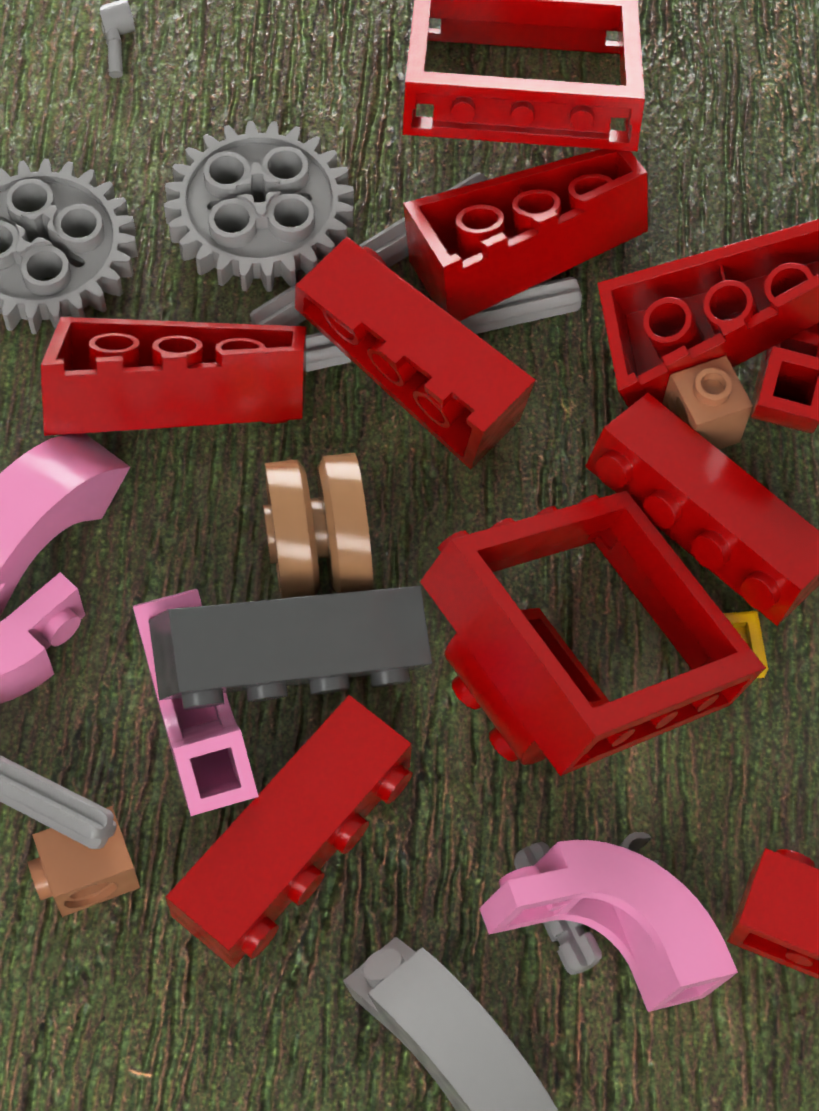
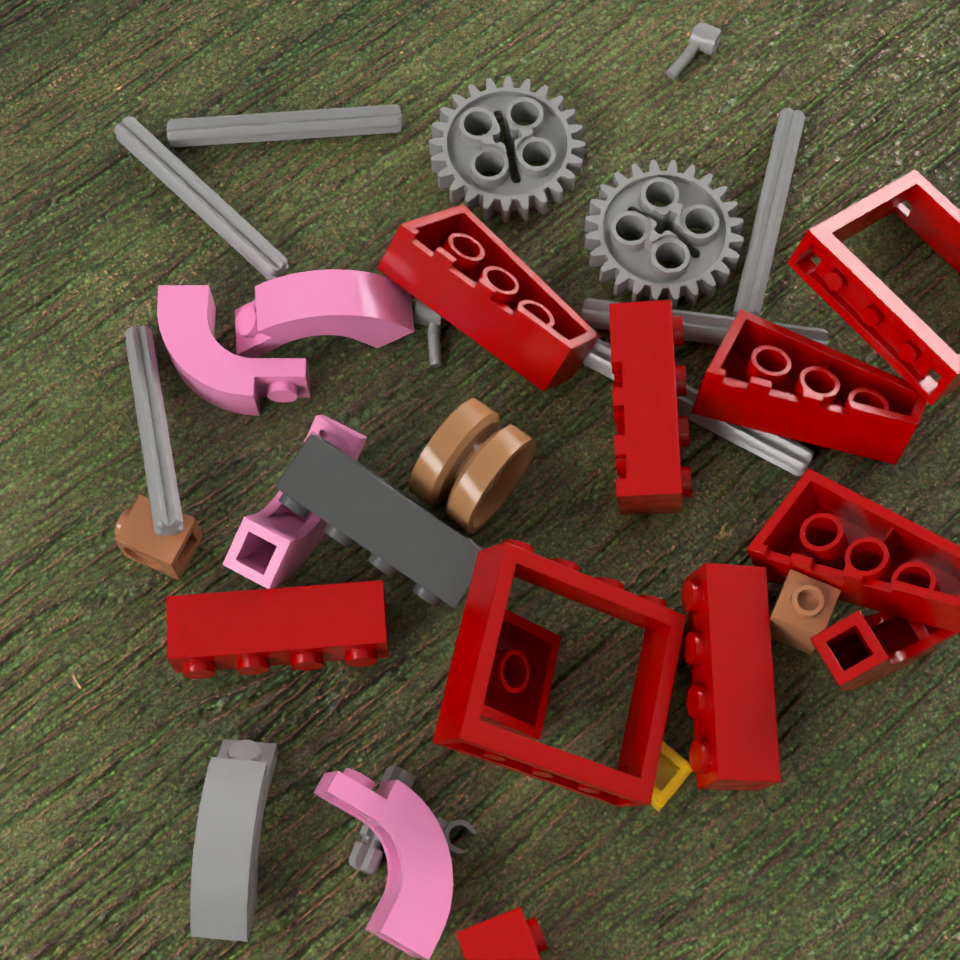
camera: 50 degrees right, 5 degrees up
none -> light grey hand [414,299,444,368]
none -> light grey axle [733,108,805,317]

